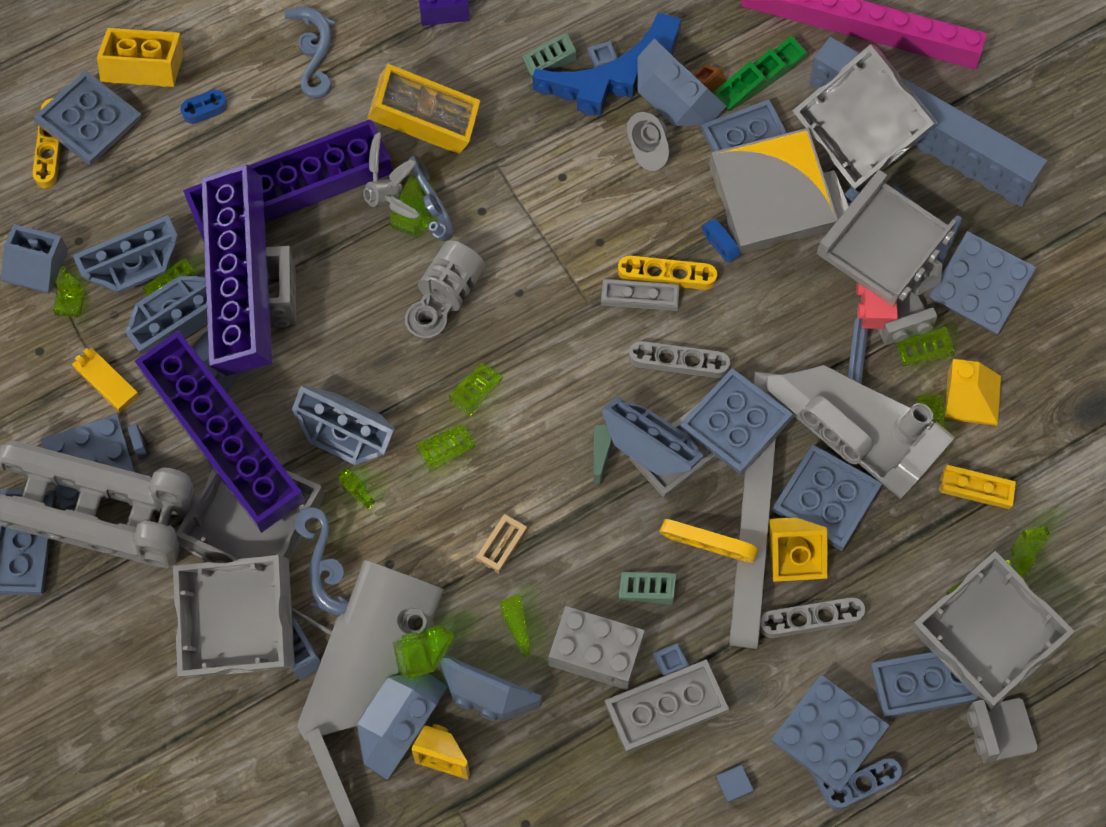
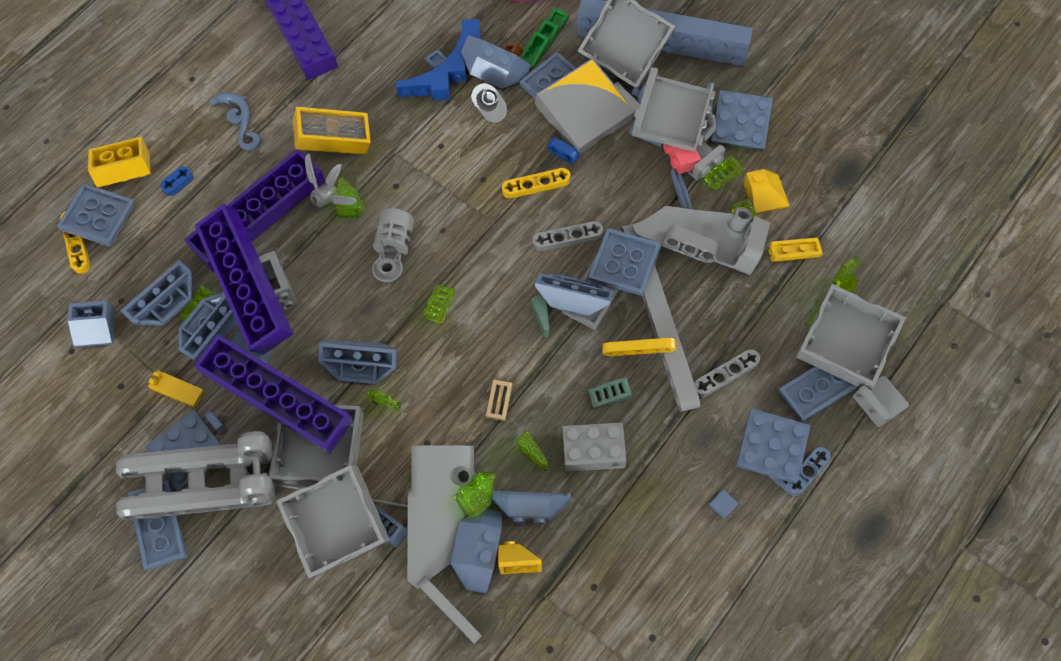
camera: 20 degrees left, 0 degrees up
clear neon green slope [53,266,84,317] -> none
sand blue plant [294,507,349,616] -> none
sand blue plant [408,155,454,241] -> none
clear neon green slope [416,424,475,472] -> none
sand green slope [522,33,576,78] -> none
light grey tile [601,279,679,311] -> none
light grey plate [604,659,729,753] -> none
sand blue tile [653,643,689,677] -> none
yellow slope [769,517,827,582] -> none
sand blue plate [772,444,882,551] -> none

